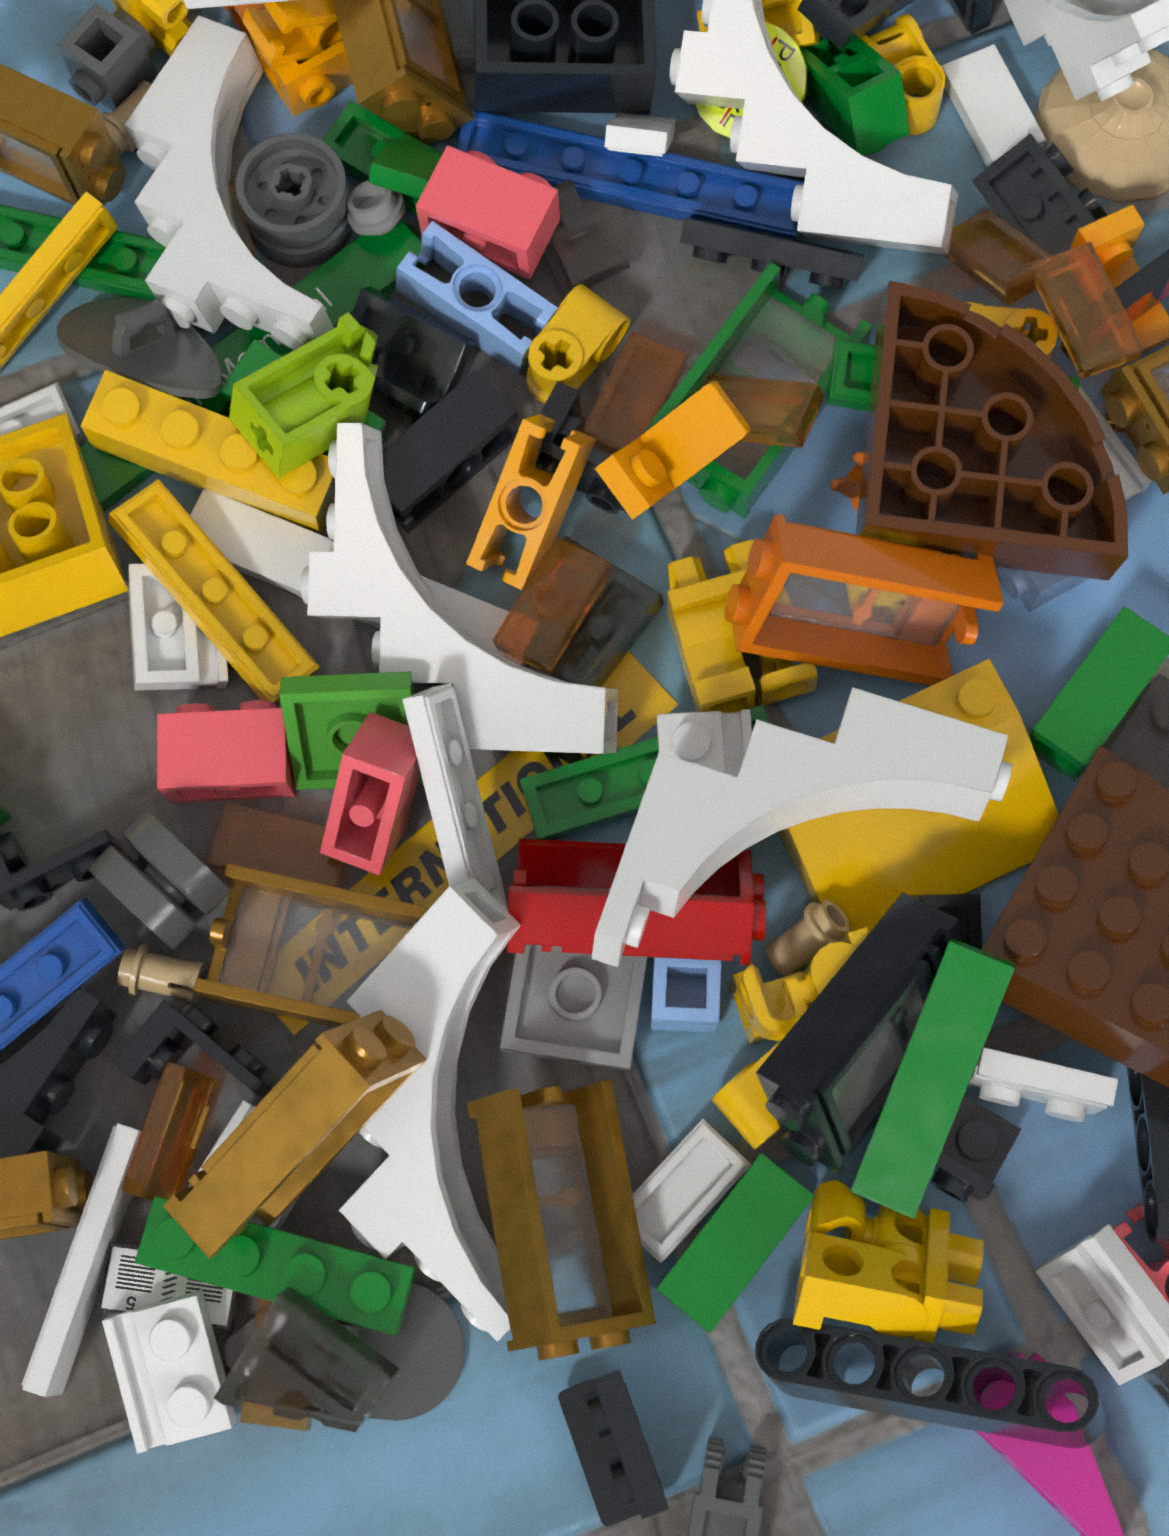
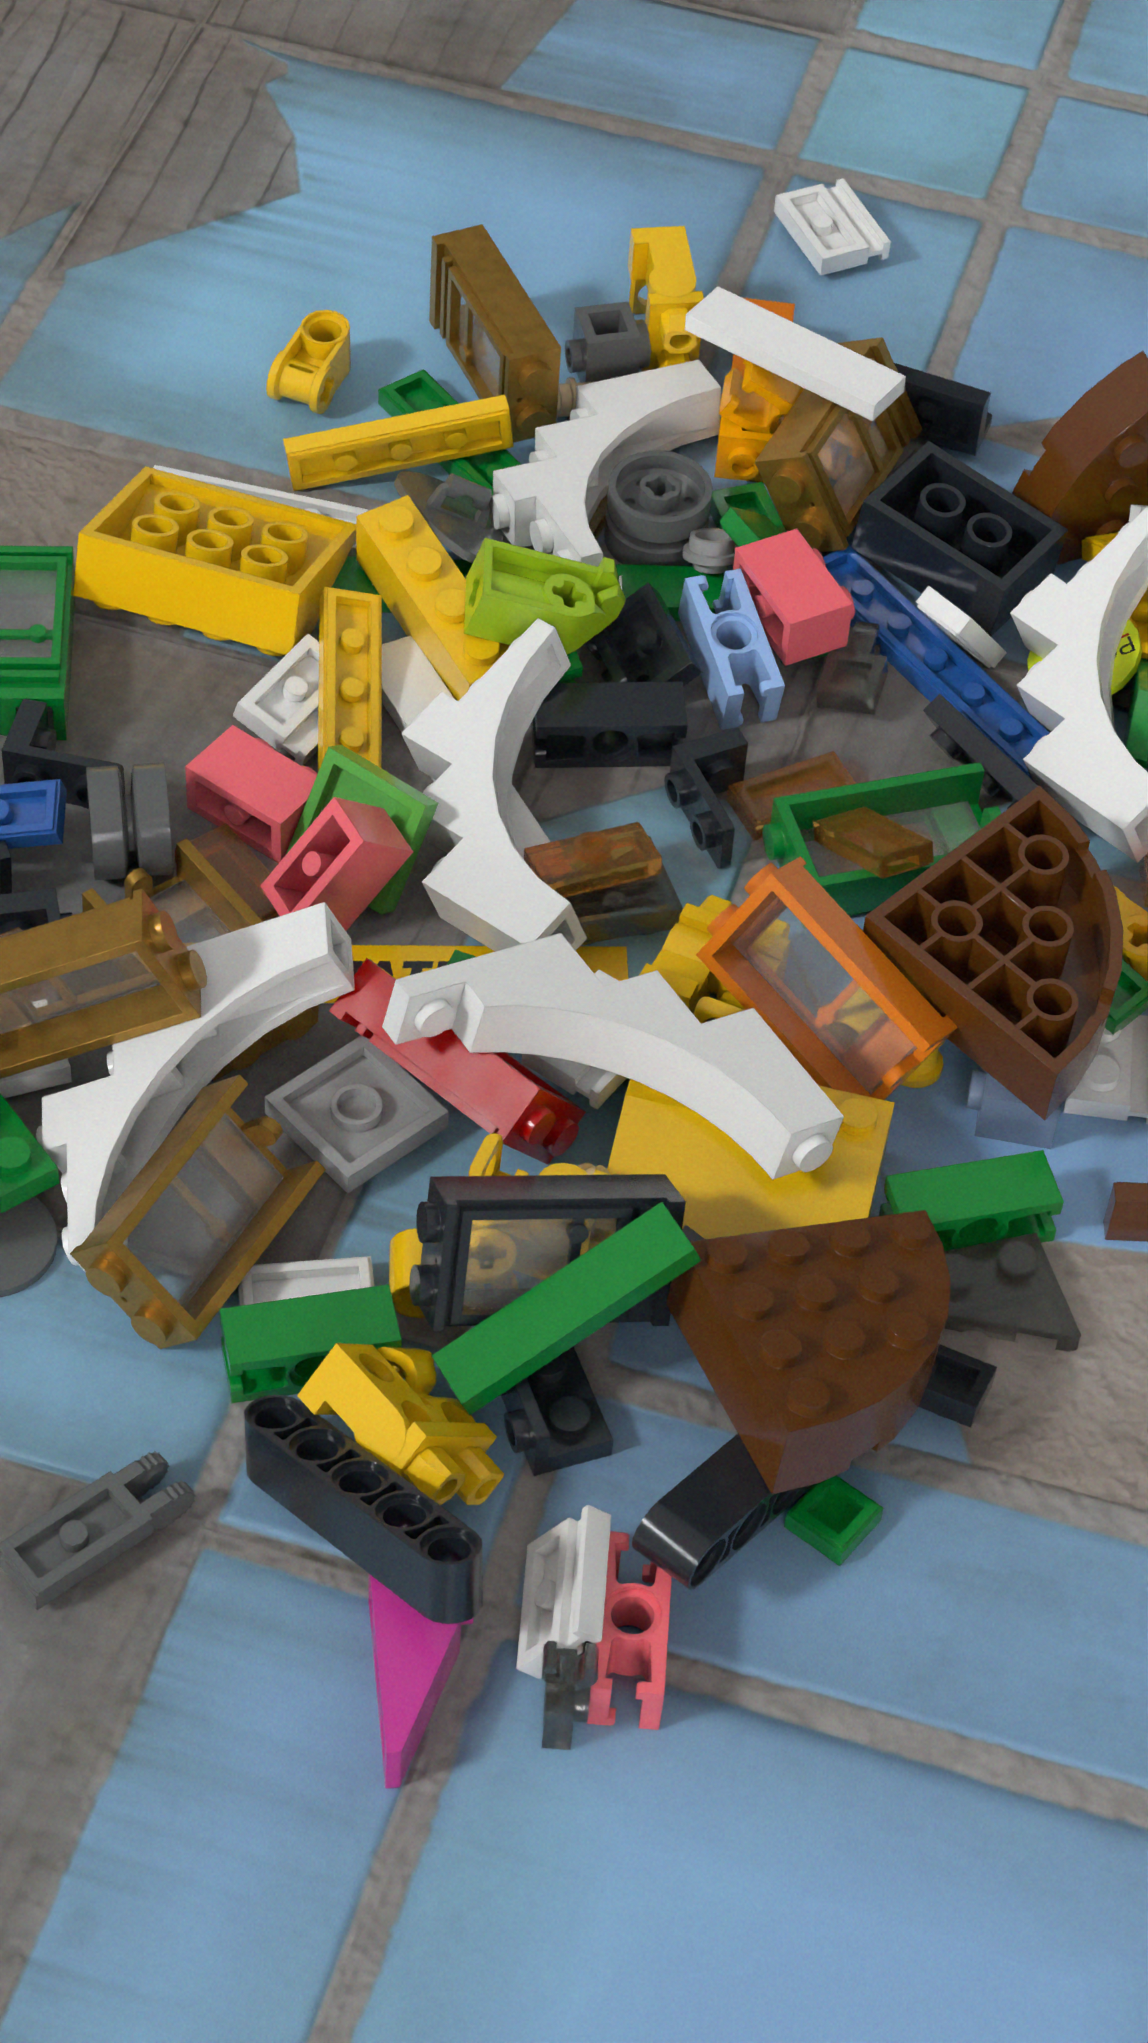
camera: 30 degrees right, 25 degrees down
tan pin [117,944,205,1003] -> none
white tile [402,683,508,912] -> none
light orange piece [466,414,596,590] -> none
yellow piece [526,284,631,404] -> none
black bracket [558,1368,669,1526] -> none
light orange bracket [595,381,750,520] -> none
light blue brick [651,957,721,1033] -> none
white plate [968,1047,1118,1122] -> none

